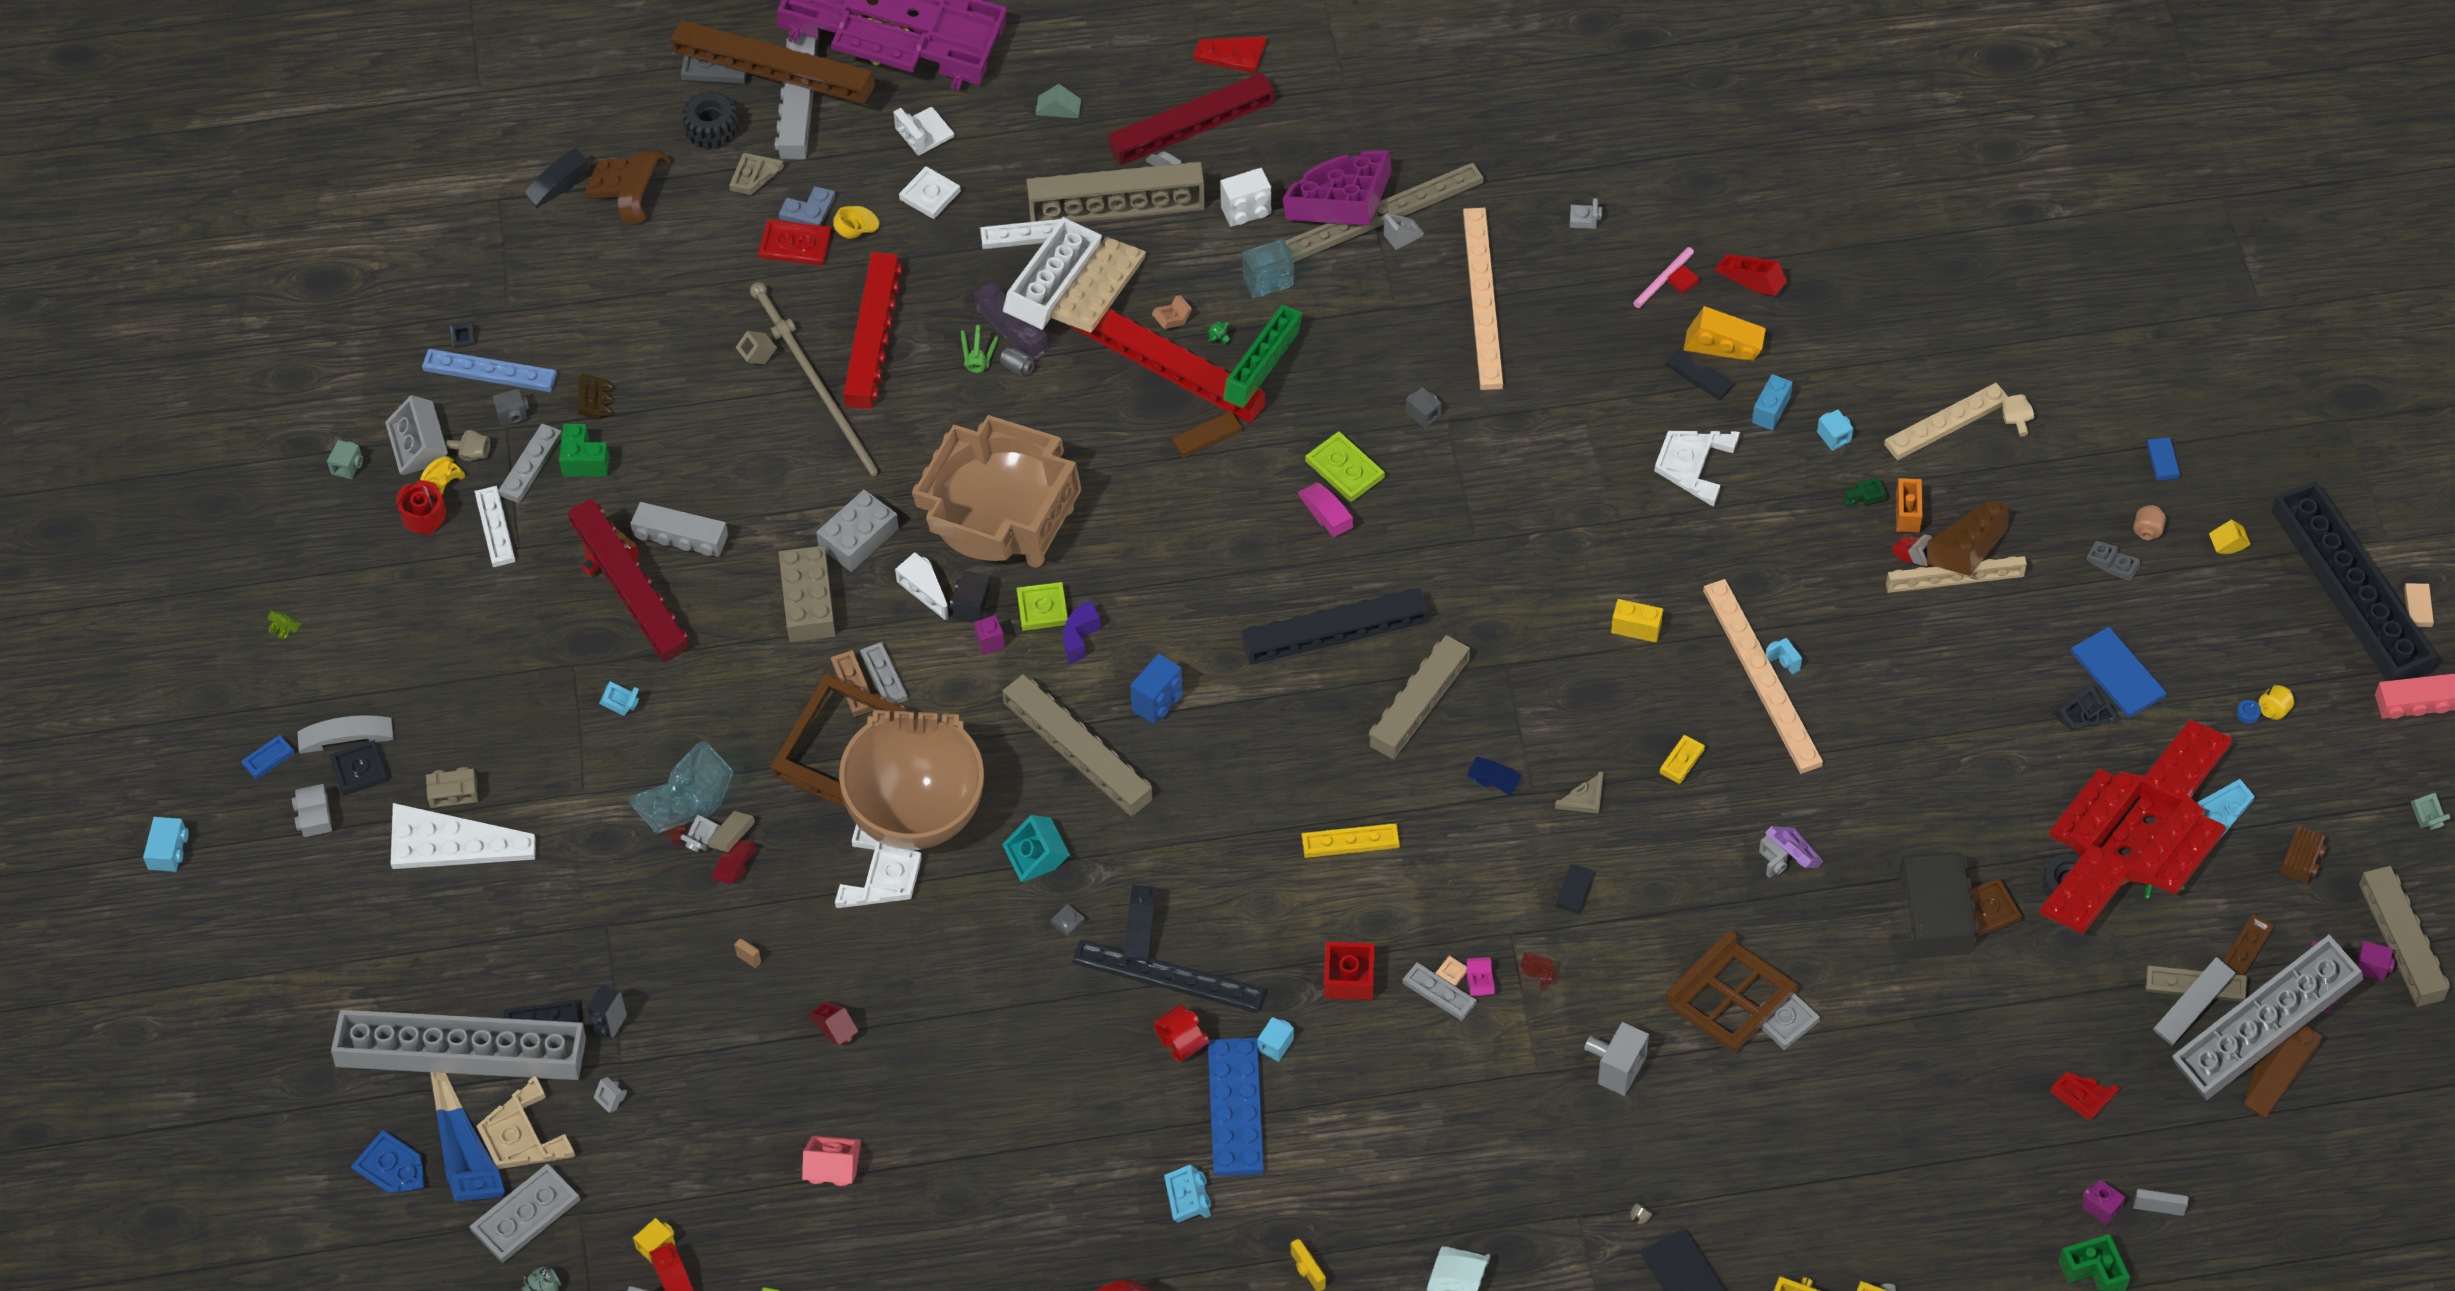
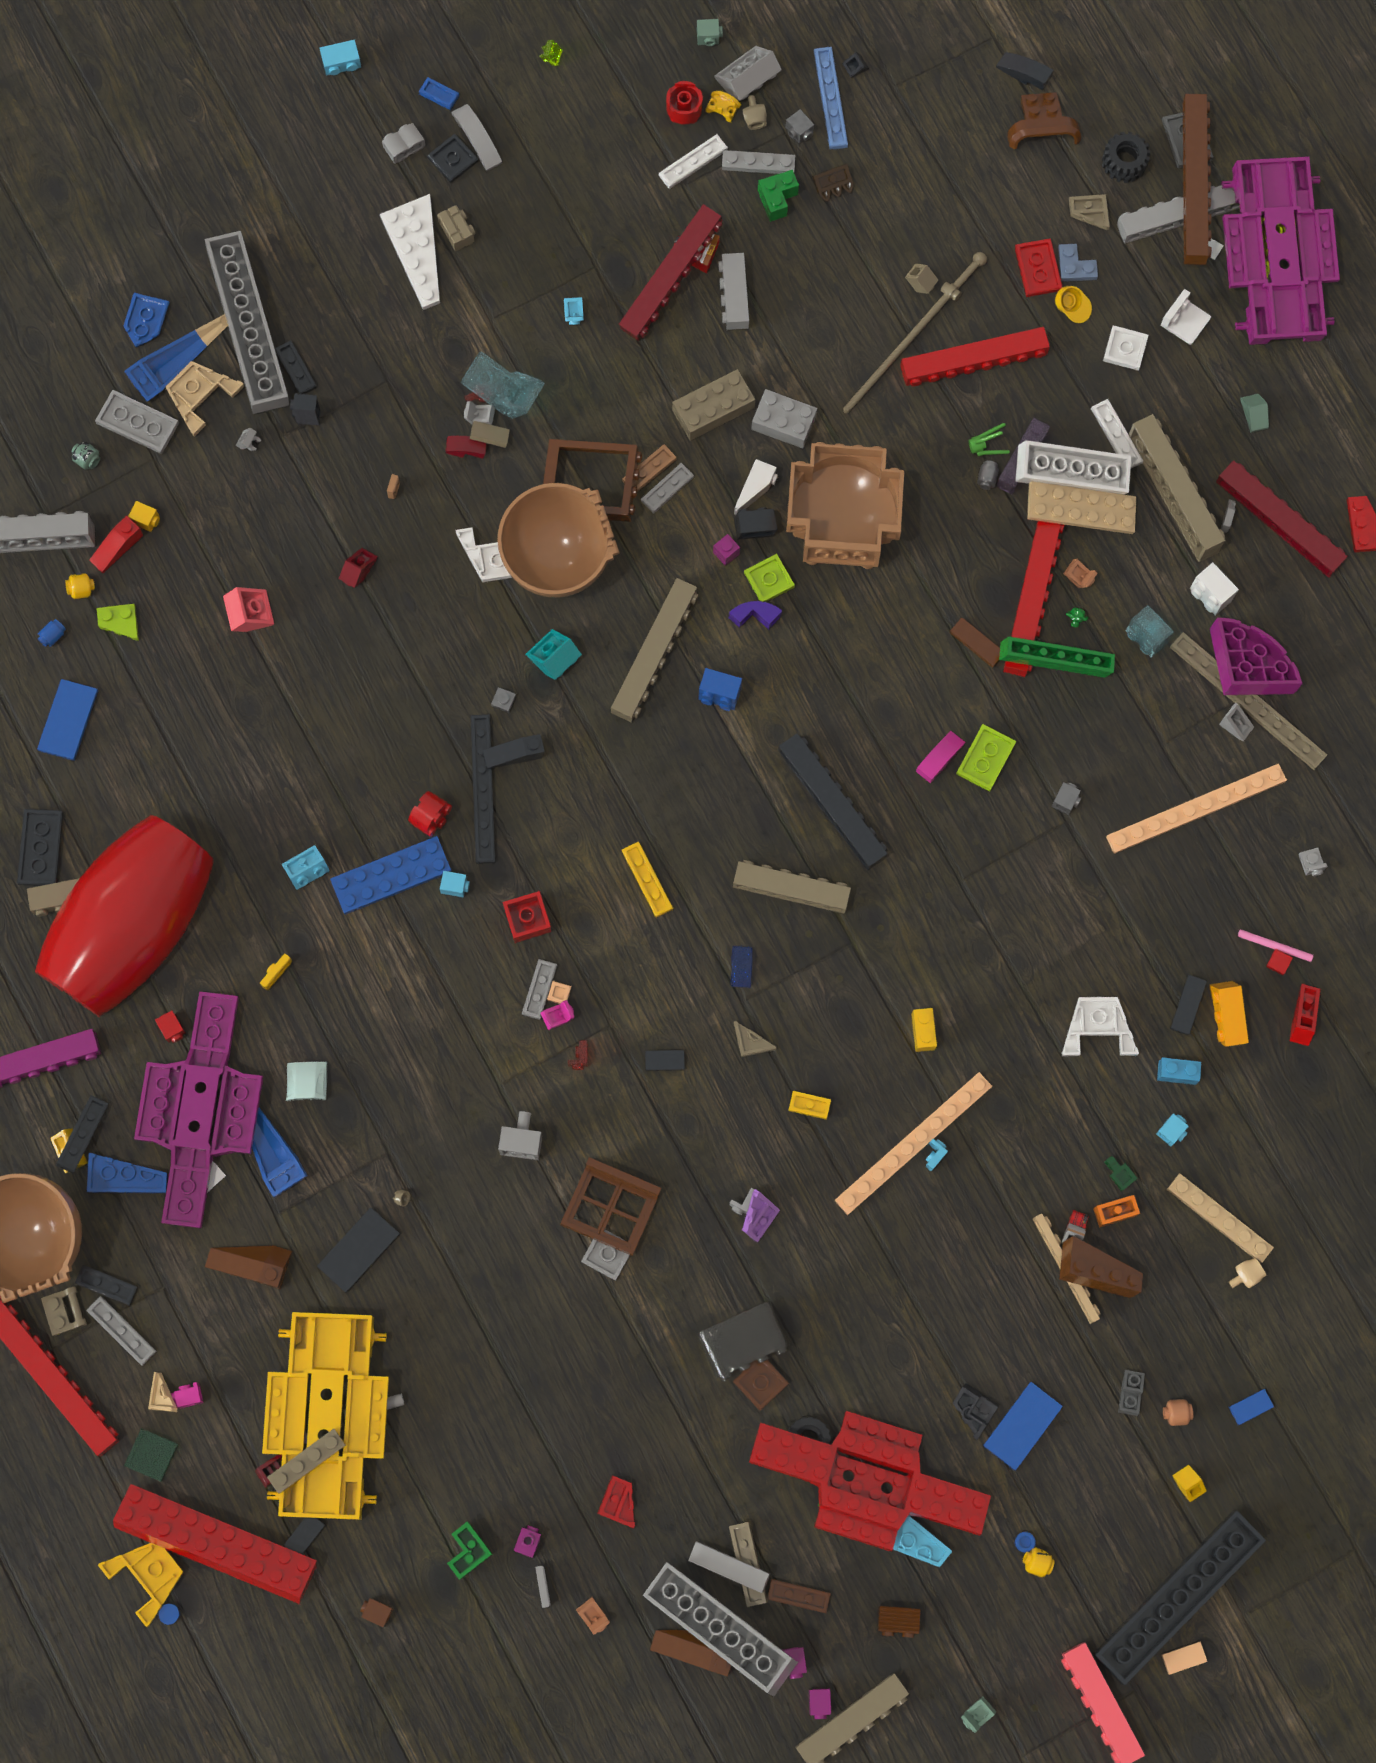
camera: 65 degrees right, 20 degrees up
none -> nougat bracket [576,1598,610,1634]

